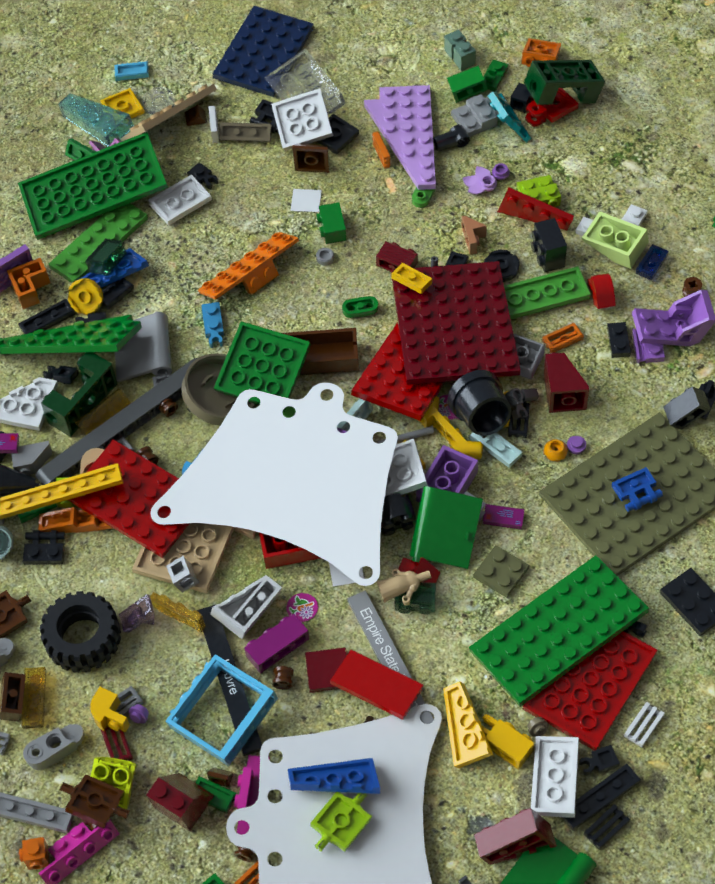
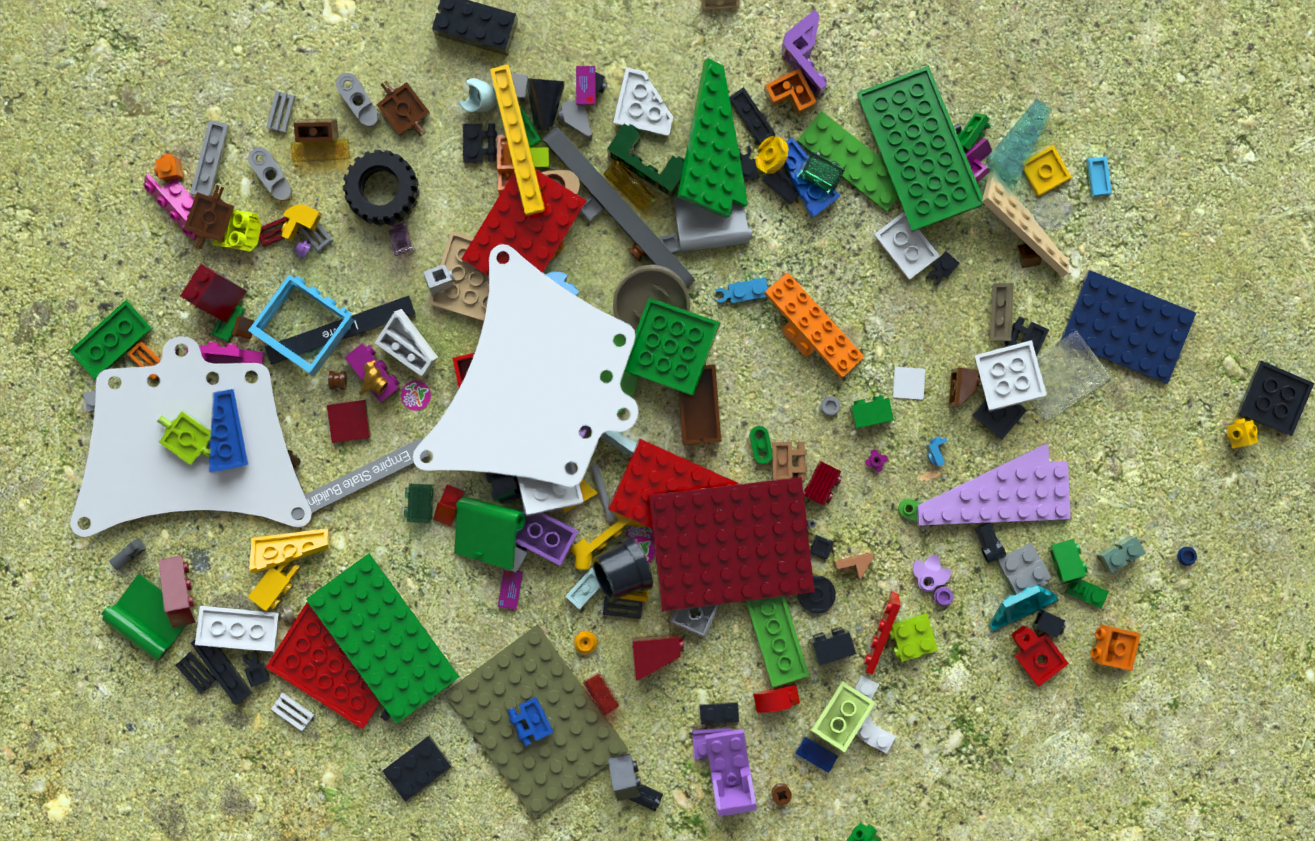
camera: 85 degrees right, 30 degrees up
black plate [43,366,79,384] -> none
reddish brown wheel [137,446,159,465] -> none
clear yellow plate [149,592,206,632] -> none
white tile [208,106,219,143] -> none
red tile [330,650,423,720] -> none
orange tile [372,131,391,169] -> none
tan piece [376,569,431,606] -> none
yellow plate [392,263,432,294] -> none
olive plate [473,545,529,598] -> none
dark grey bar [505,388,539,420] -> none
dark green plate [524,60,605,105] -> none
orange tile [542,323,584,353] -> none
medium lavender plate [567,436,586,454] -> none
none -> pearl gold animal [359,360,388,395]
none -> clear red brick [583,671,619,716]
none -> medium nougat plate [772,442,807,480]
none -> magenta plate [865,450,888,472]
none -> dark azure bracket [926,436,948,467]
none -> dark blue plate [1177,547,1197,566]

